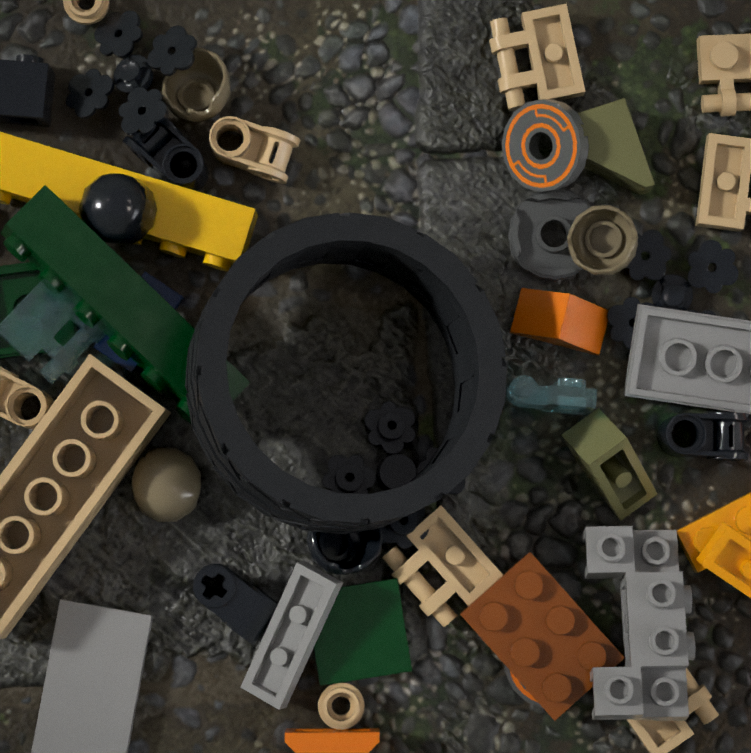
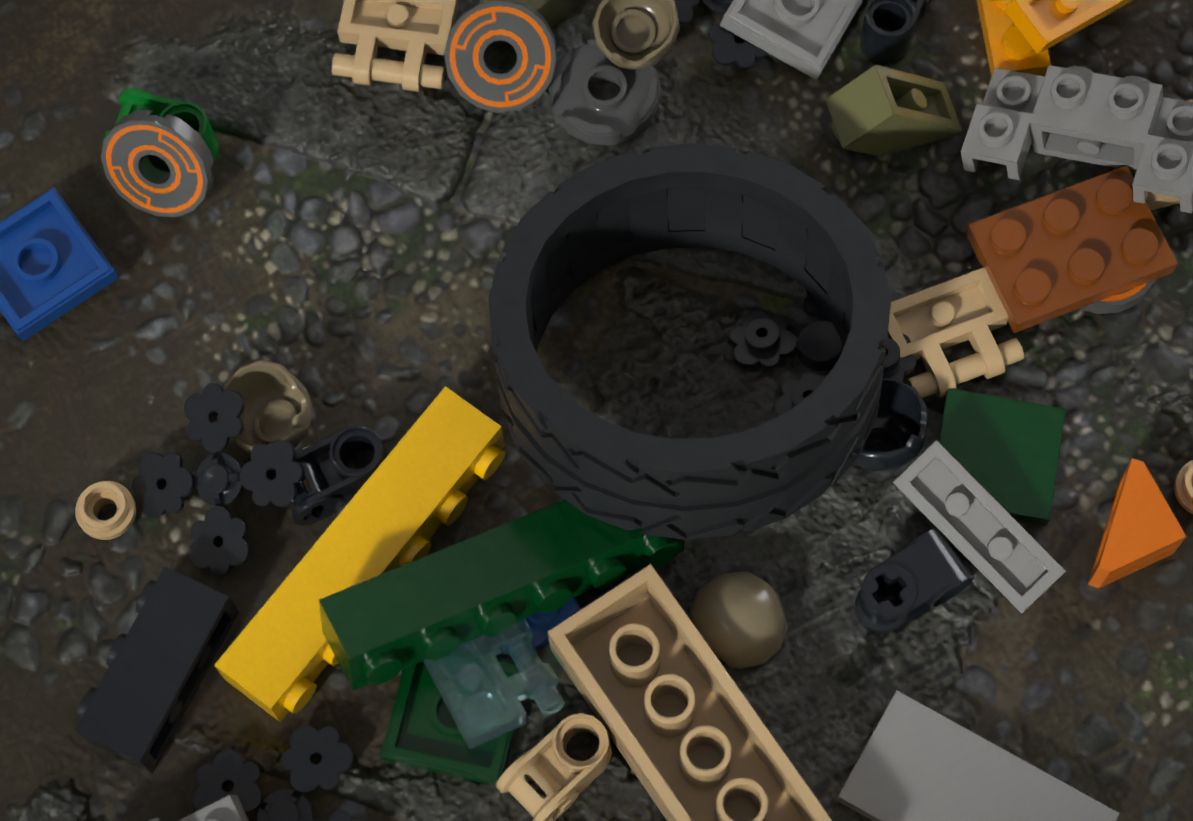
camera: 65 degrees left, 15 degrees down
black hair [79,173,157,244] -> none
tan piece [209,116,301,184] -> none
tan plate [318,682,365,730] -> none
clear light blue plate [506,375,597,415] -> none
orange slope [510,288,608,356] -> none

